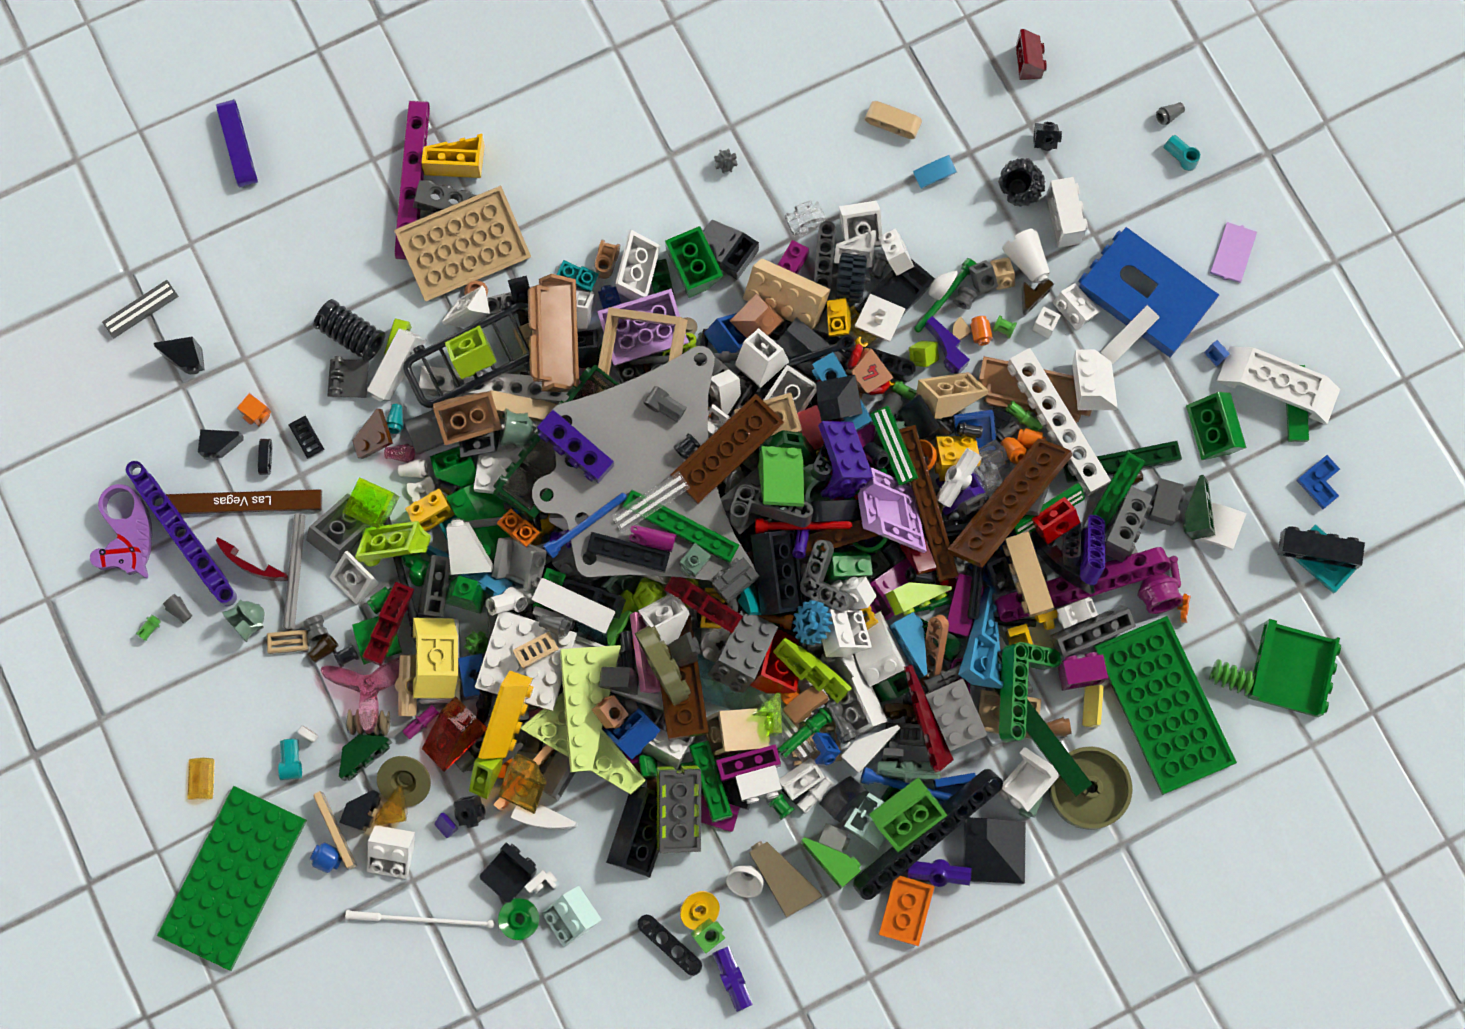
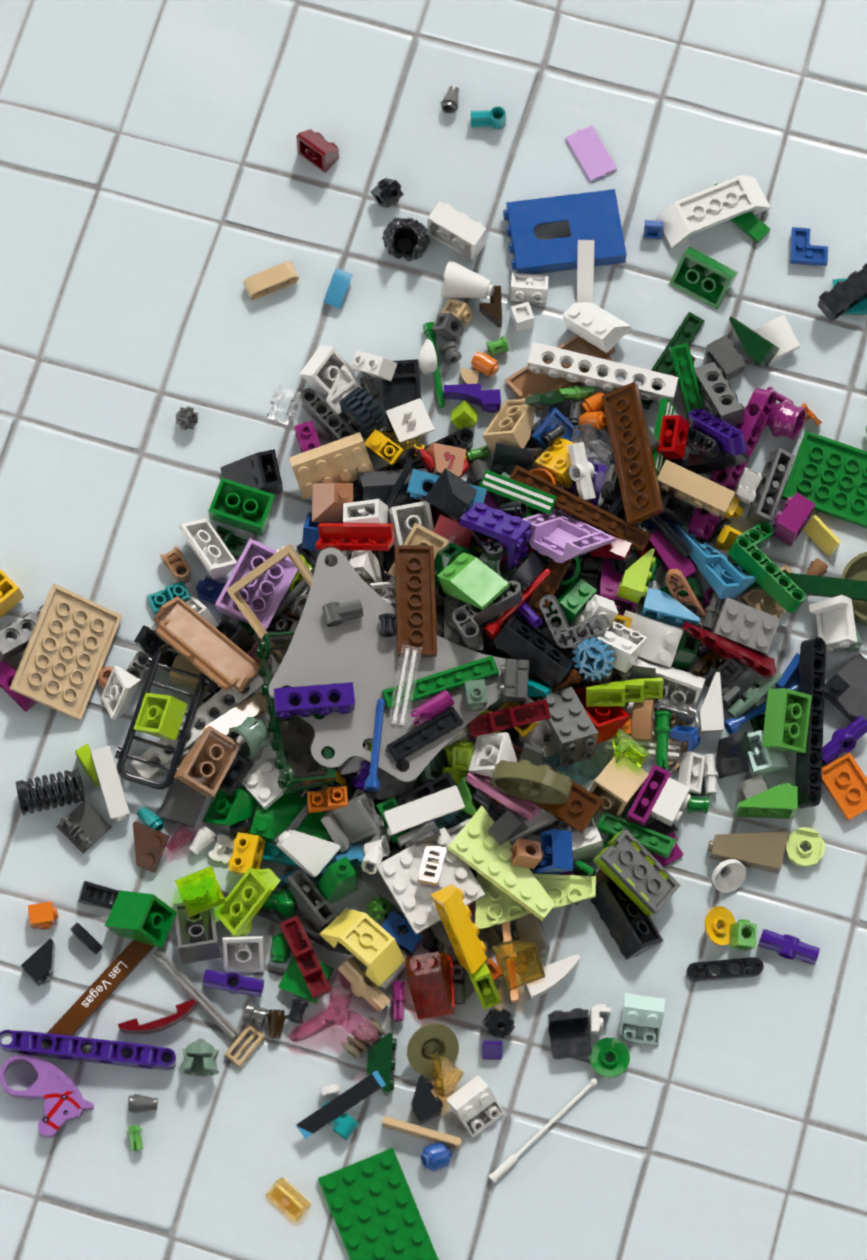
camera: 50 degrees left, 5 degrees down
none -> green slope [104,890,177,948]
none -> dark purple piece [202,969,265,997]
none -> black sticker [296,1071,386,1139]
none -> red fence [315,523,395,551]
none -> dark green slope [525,391,564,407]
none -> yellowish green plate [785,827,825,867]

